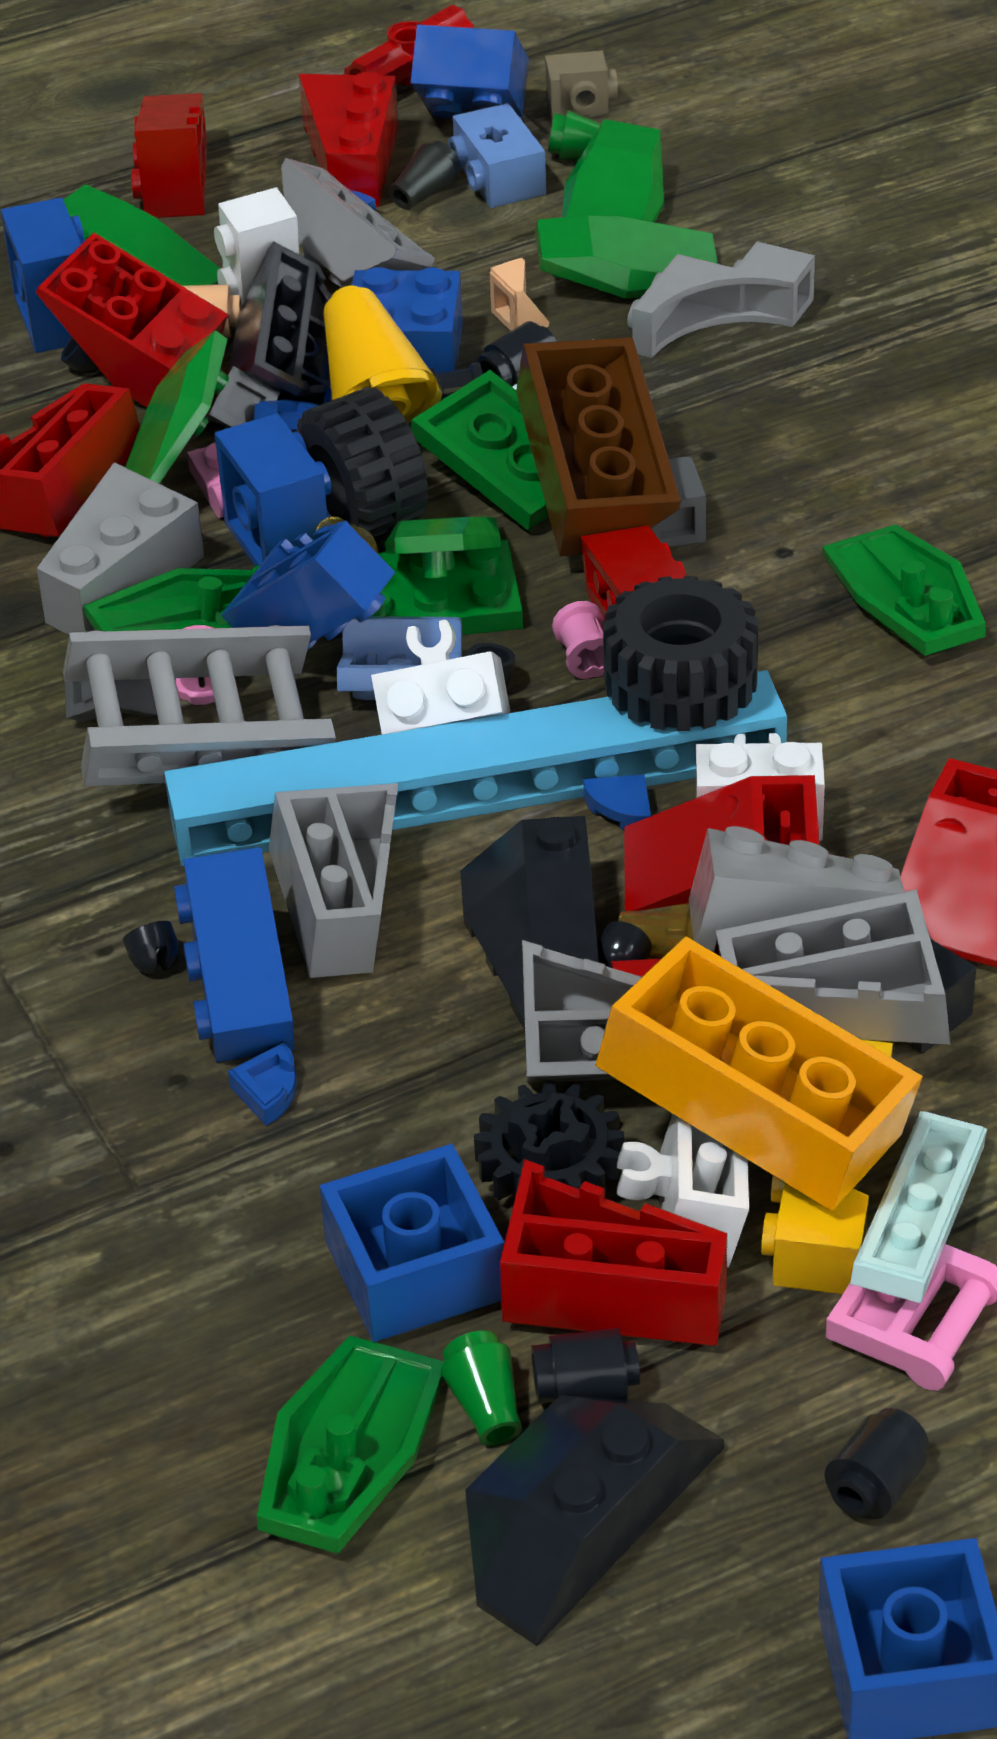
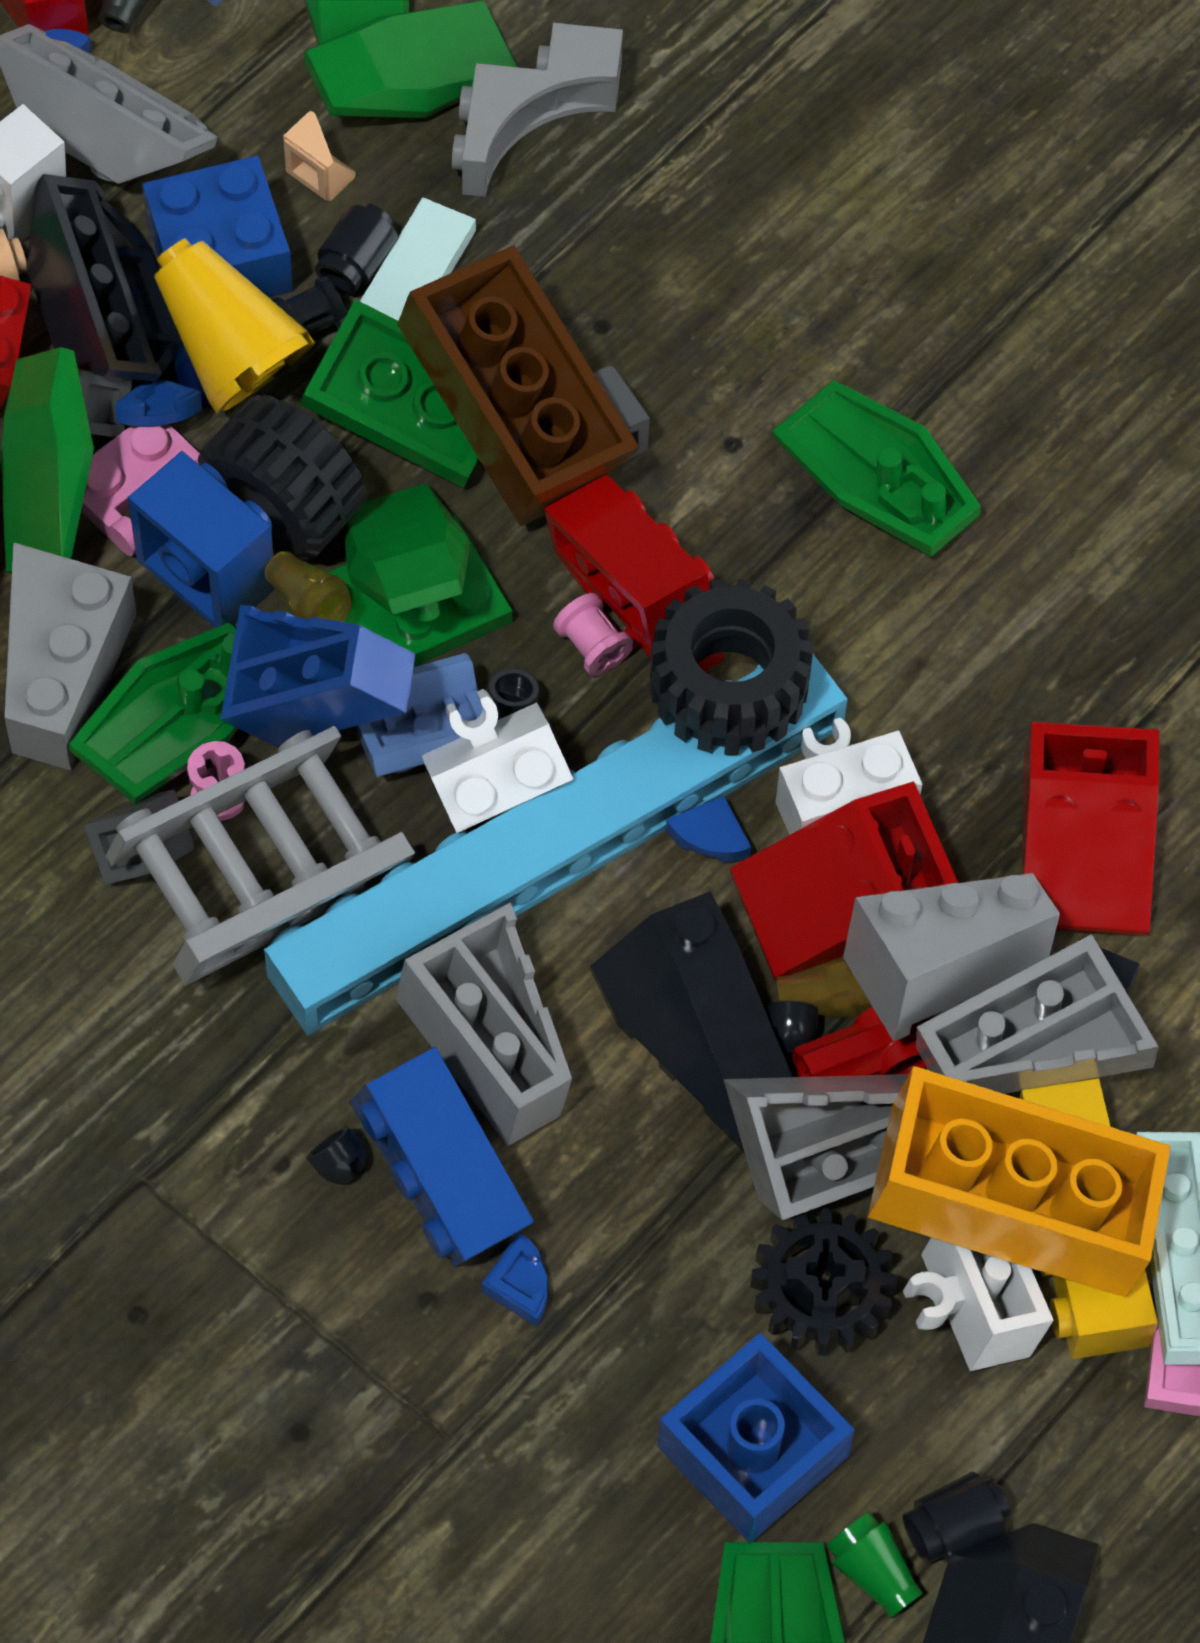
camera: 25 degrees left, 20 degrees up
red wedge [500,1159,728,1346] -> none

